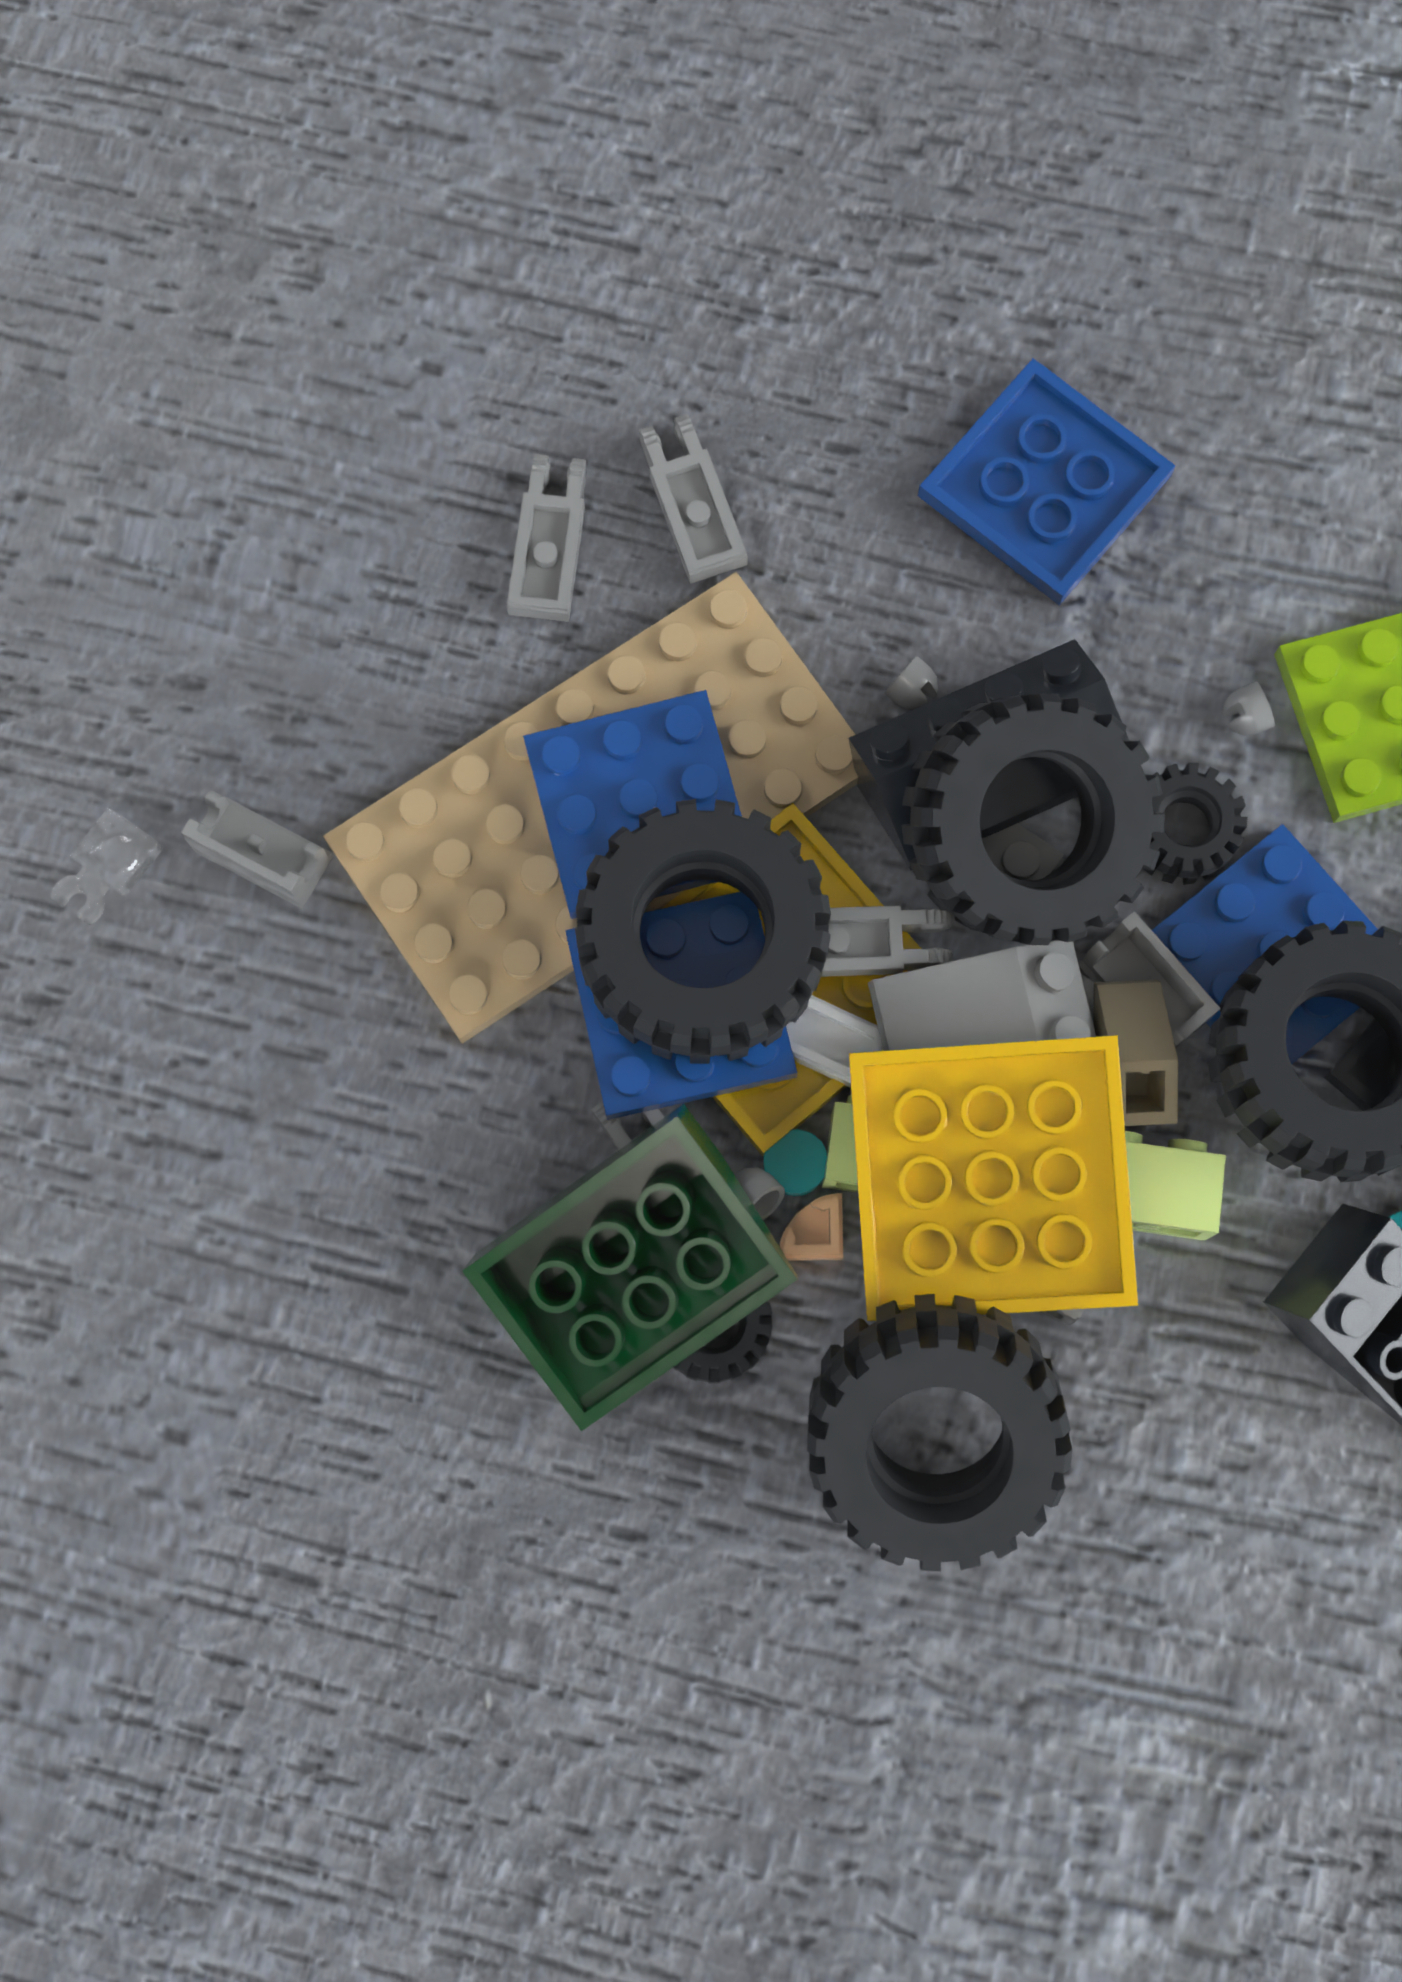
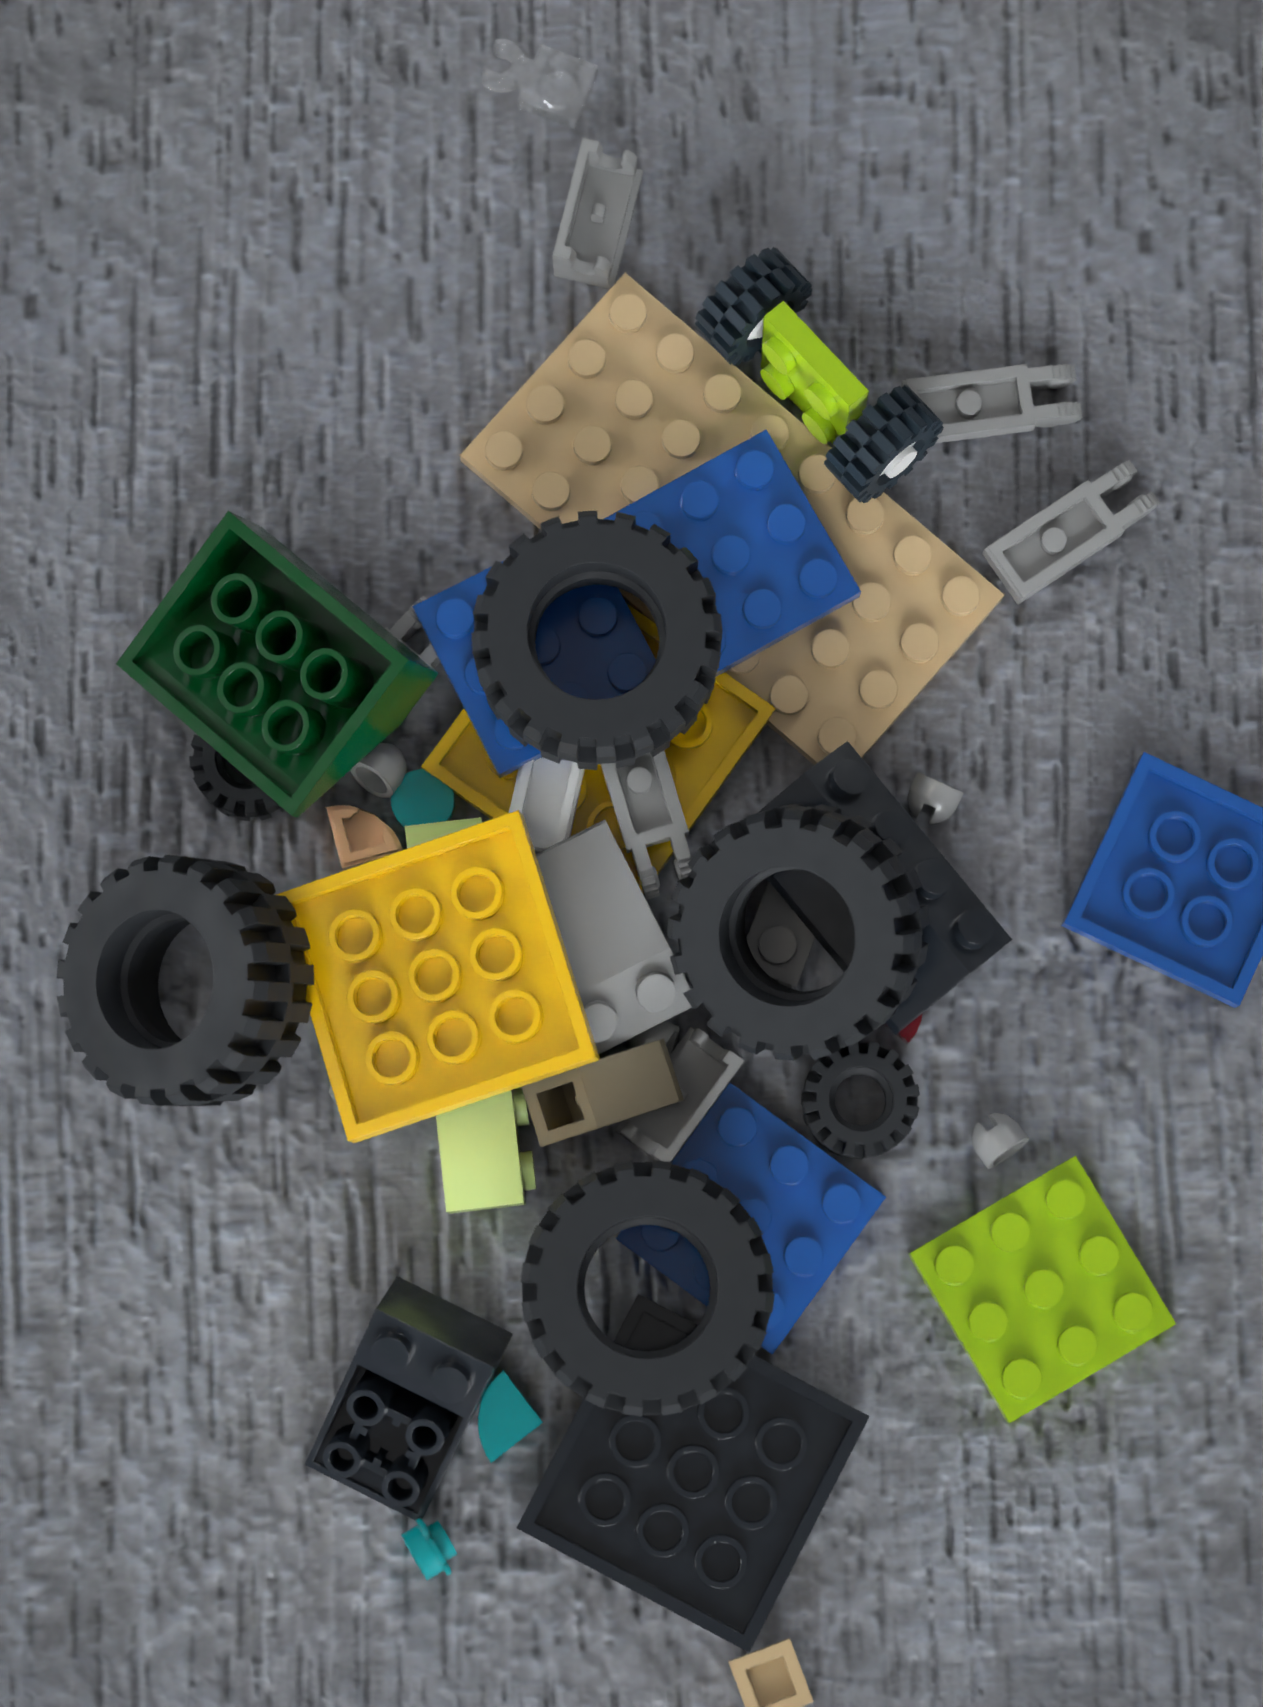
camera: 75 degrees right, 5 degrees up
none -> black plate [694,247,944,503]

